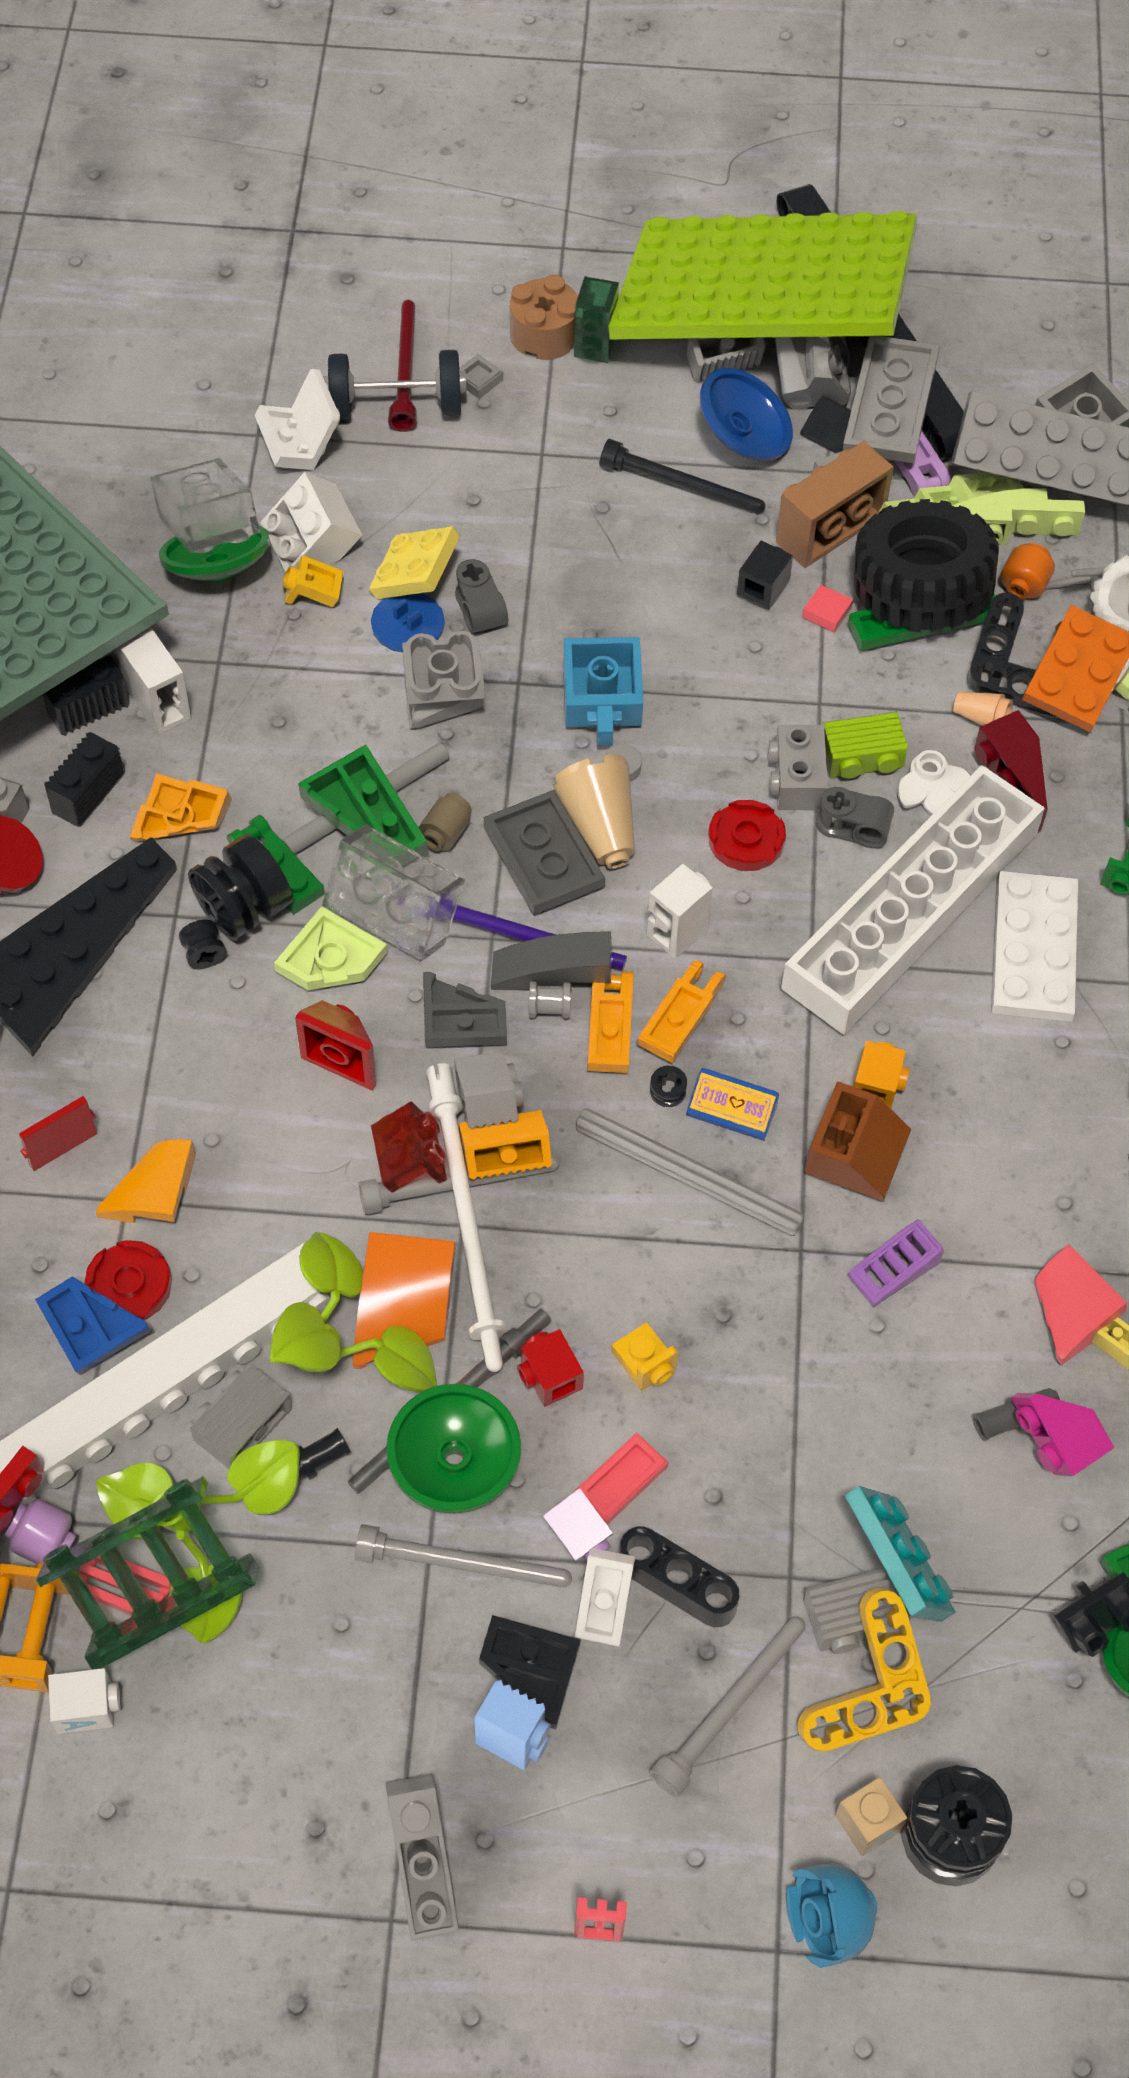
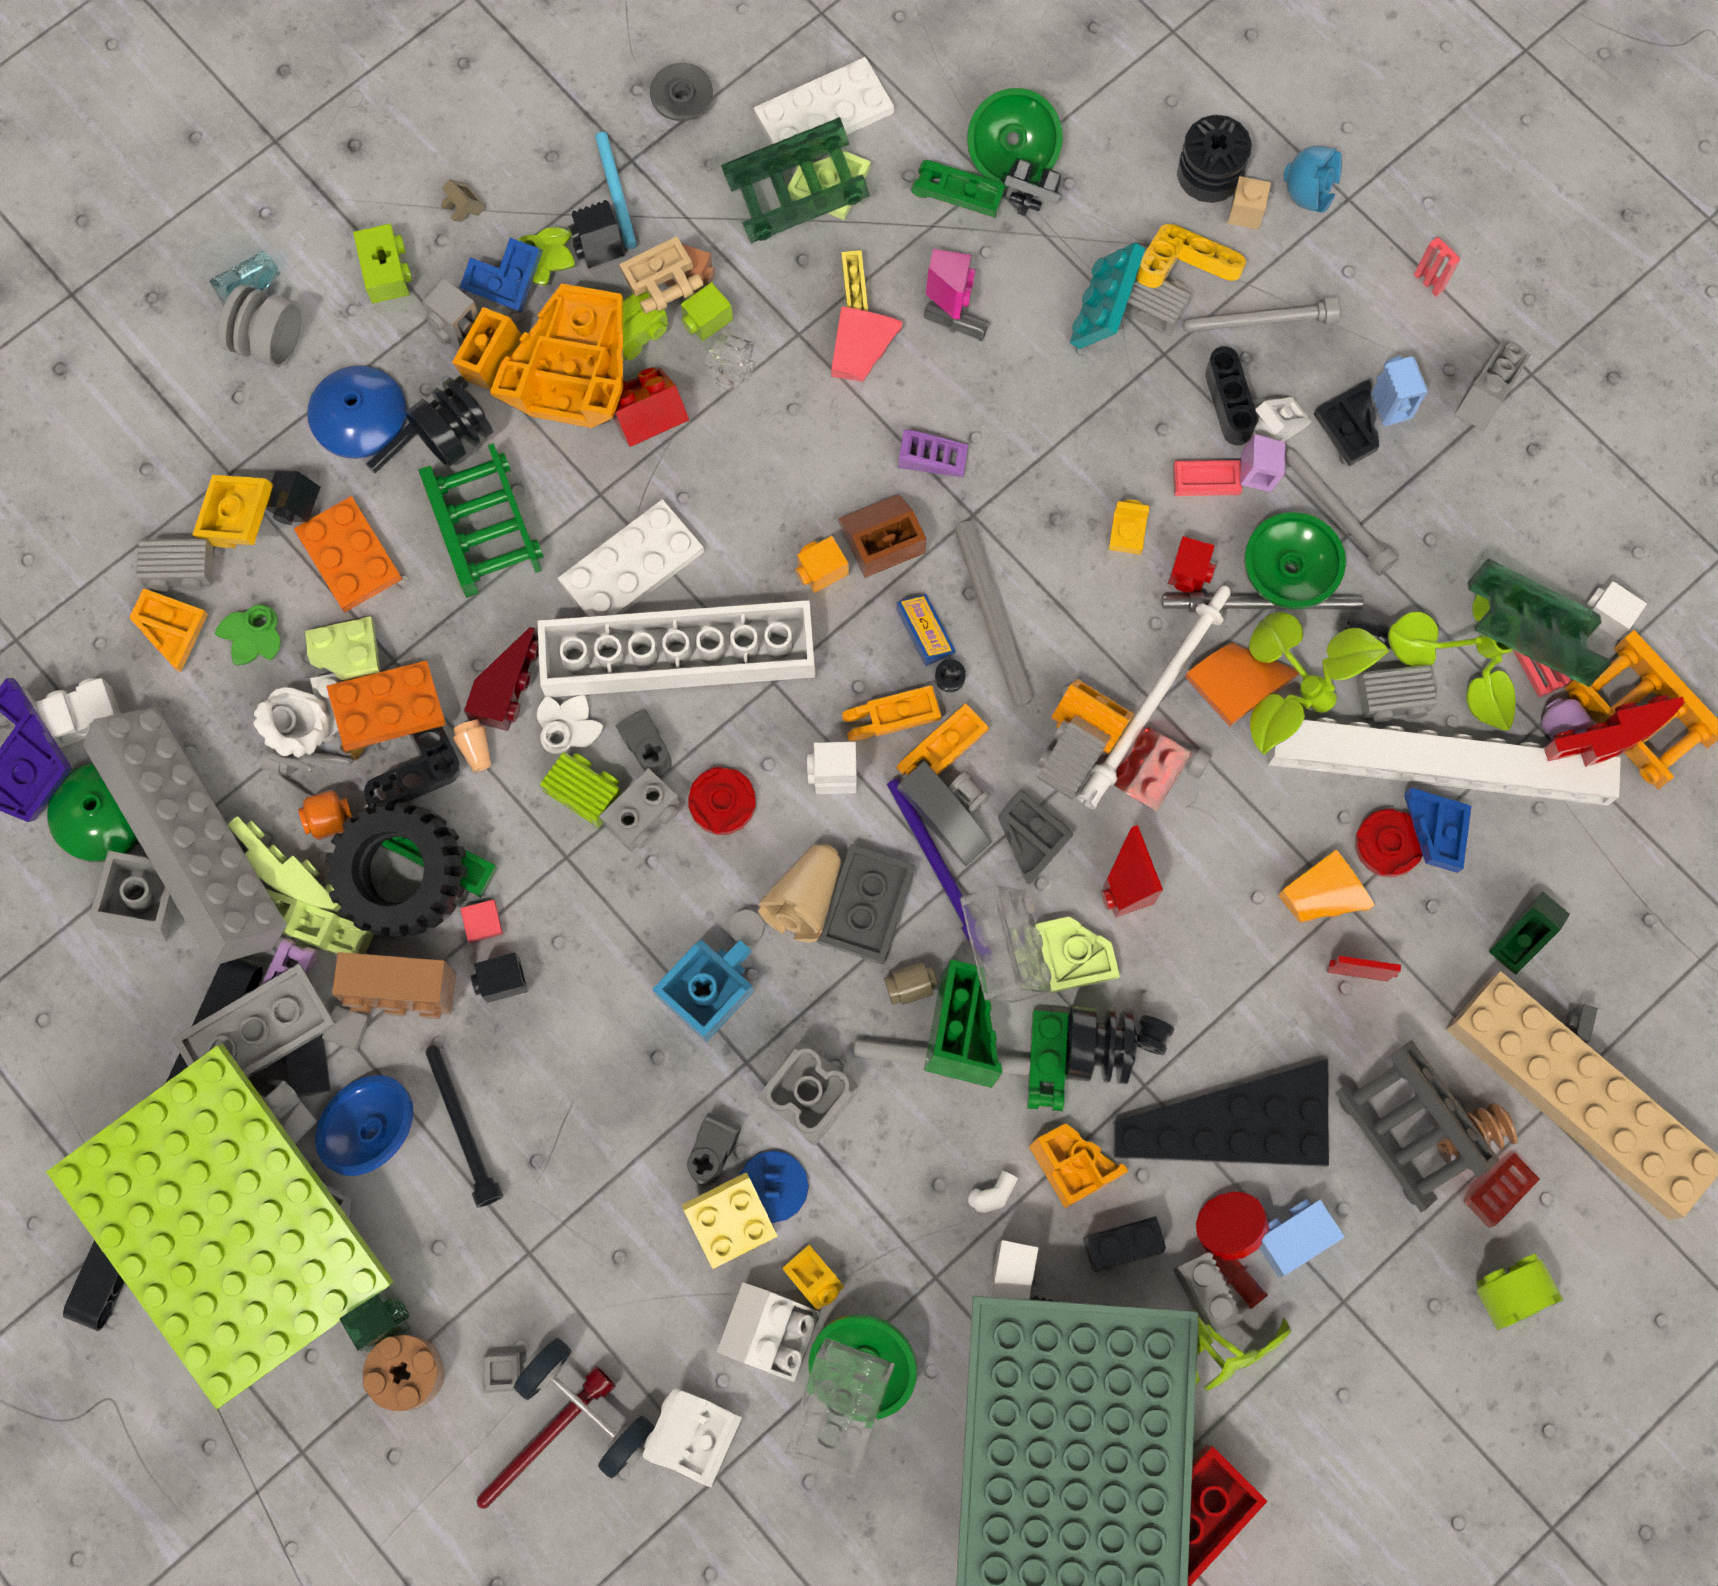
camera: 135 degrees left, 15 degrees up
none -> white arm [968,1171,1018,1213]

